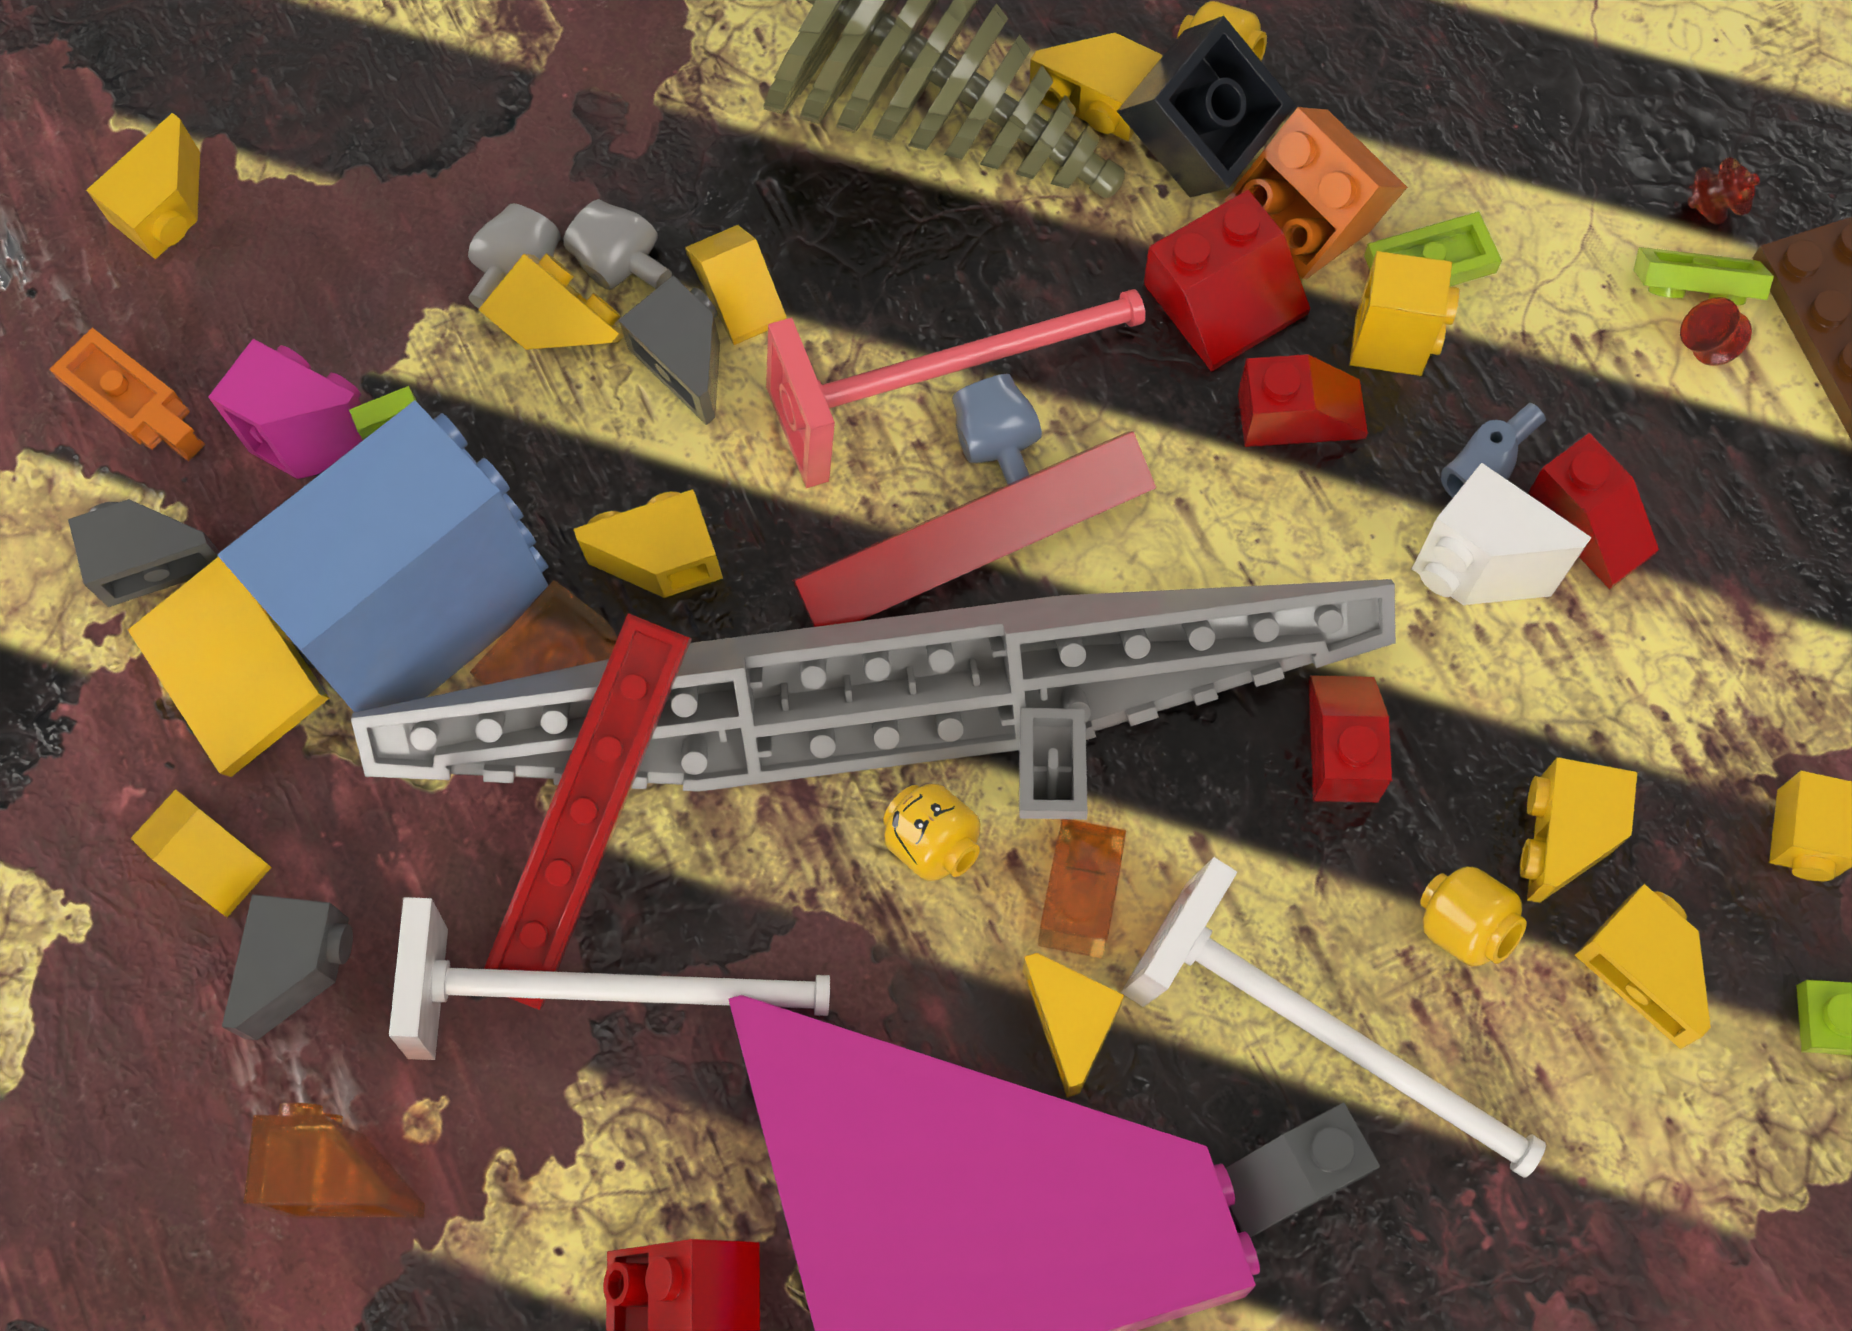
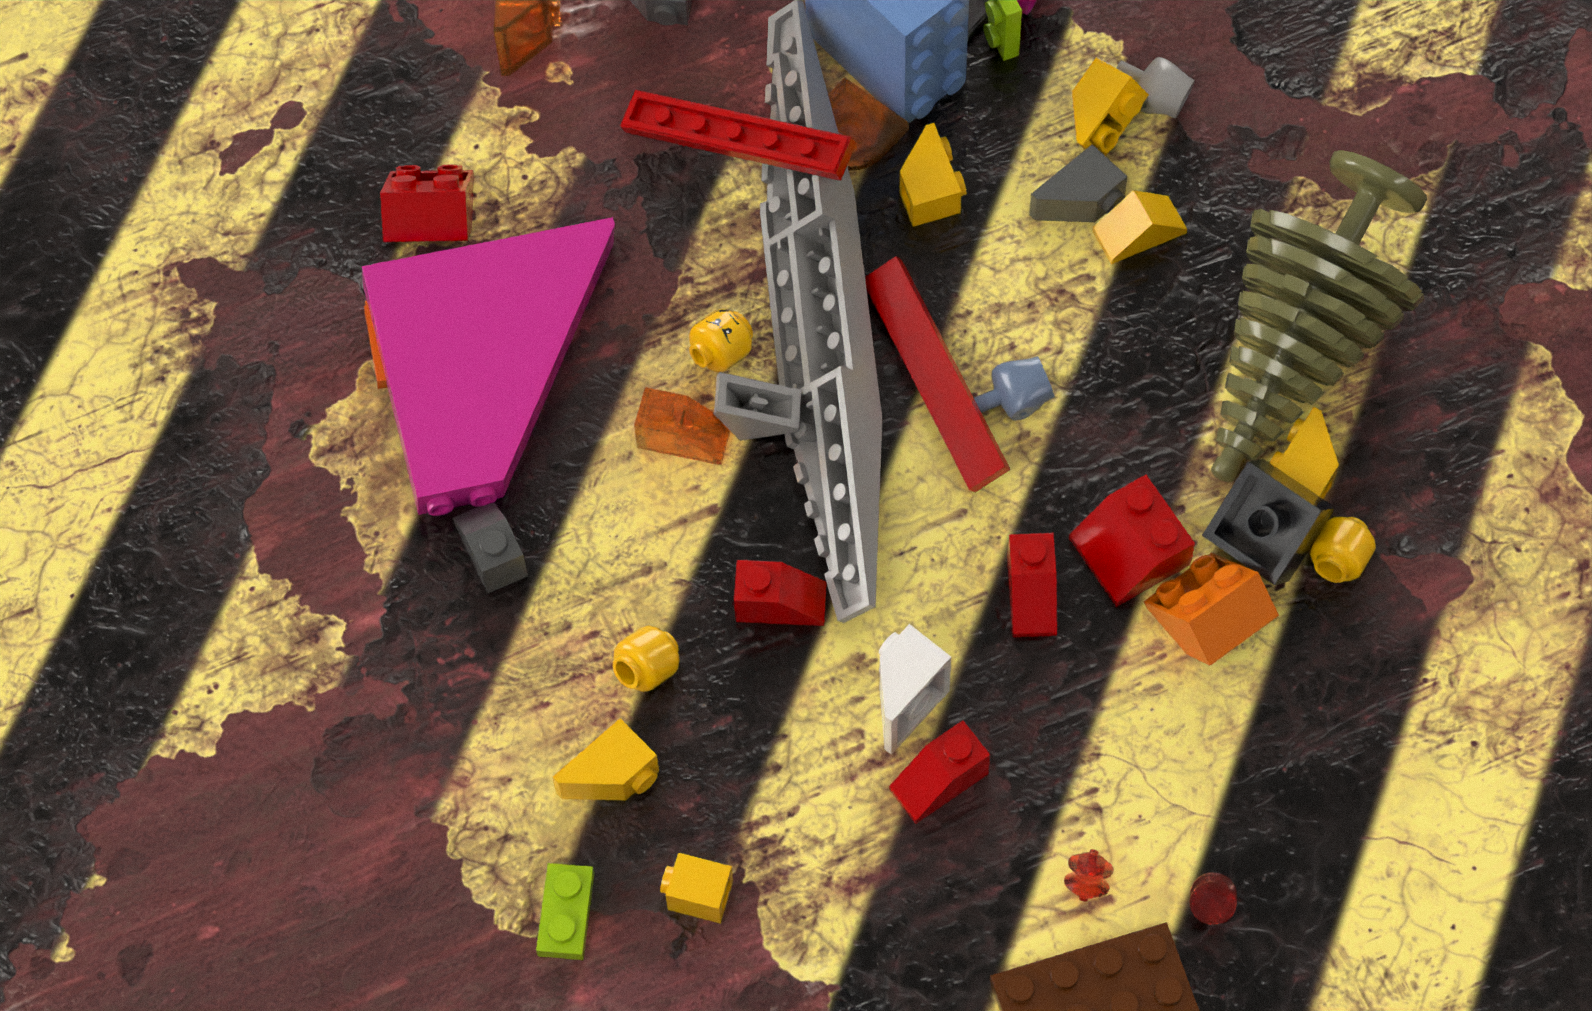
camera: 90 degrees right, 5 degrees down
white tile [389,897,830,1060] -> none
light grey piece [564,199,672,290] -> none
coral tile [766,289,1145,488] -> none
yellow slope [1023,953,1124,1097] -> none
white tile [1121,857,1546,1178] -> none
yellow brick [1349,251,1460,376] -> none
lime plate [1364,211,1502,286] -> none
sand blue piece [1441,403,1546,498] -> none
yellow slope [1520,757,1637,903] -> none
lime plate [1634,247,1774,305] -> none

